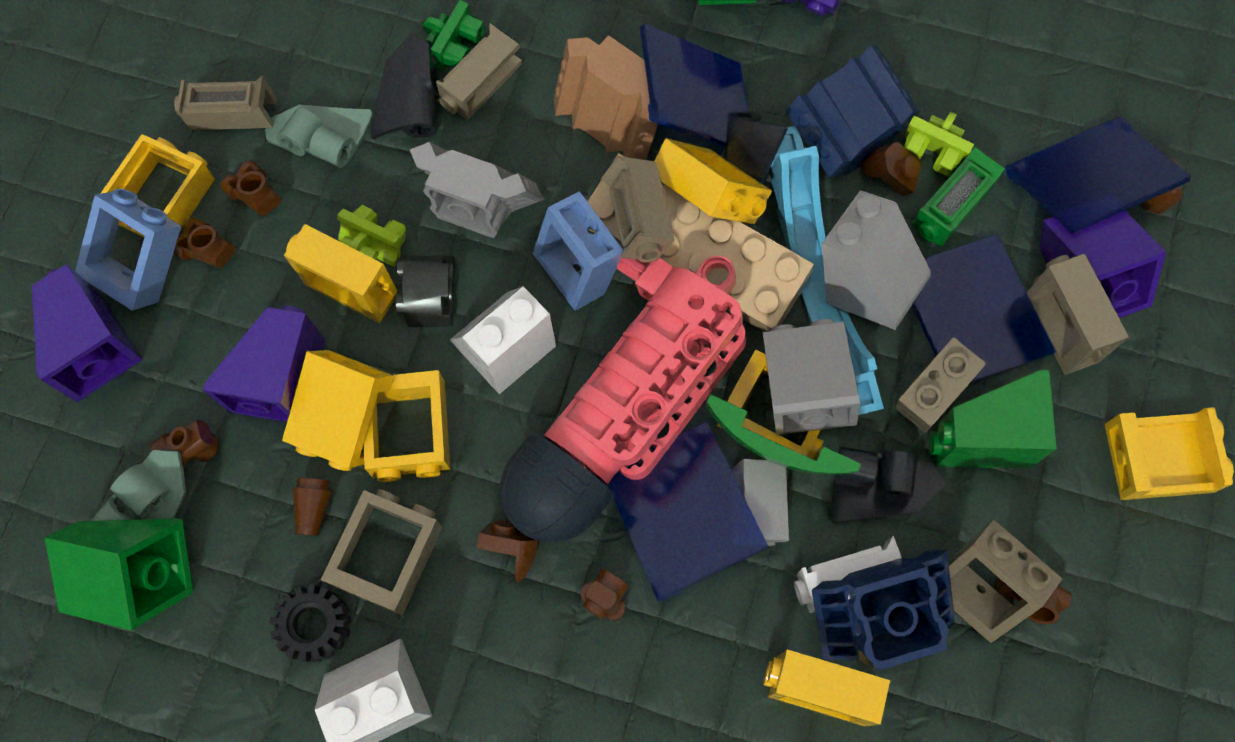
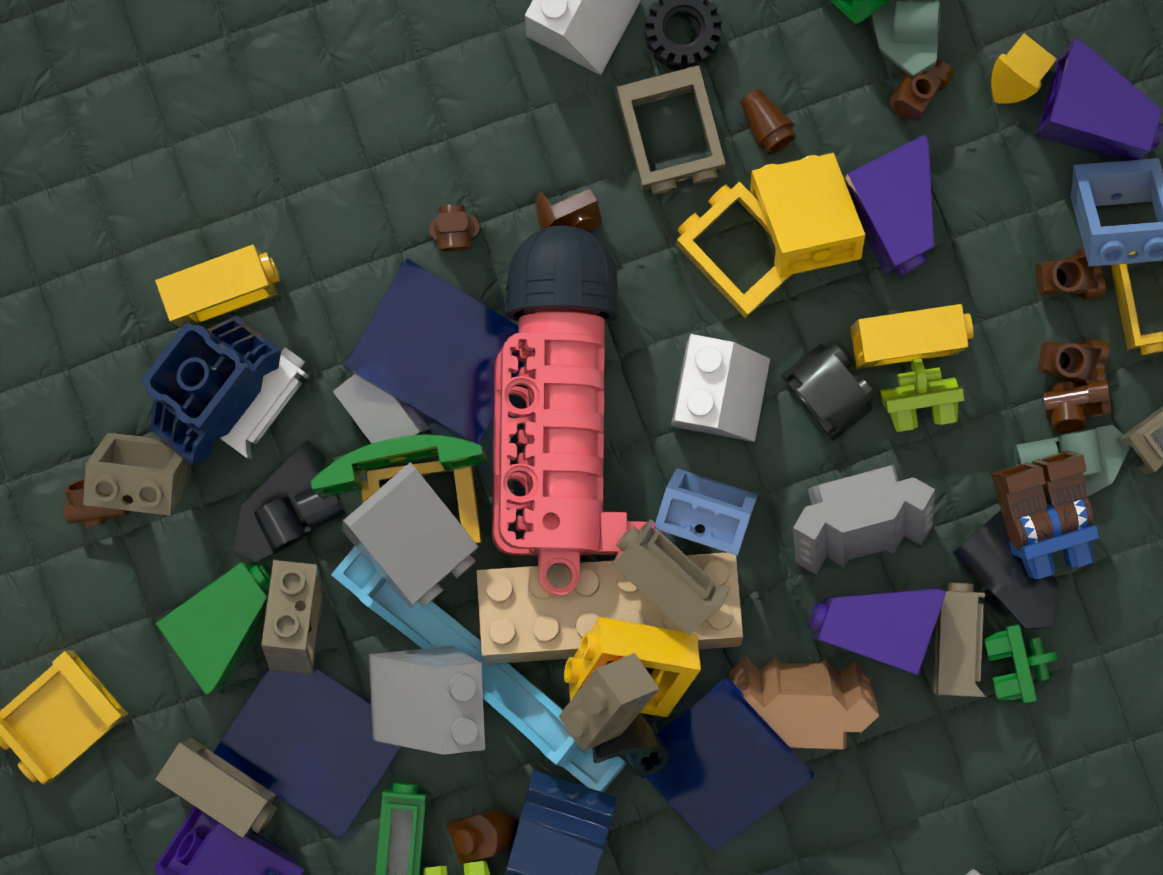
camera: 140 degrees right, 15 degrees up
none -> dark tan brick [559,653,660,752]
none -> dark purple slope [807,589,946,675]
none -> yellow tile [991,33,1057,104]
none -> hips [991,450,1099,579]
none -> reddish brown plate [1043,381,1112,433]

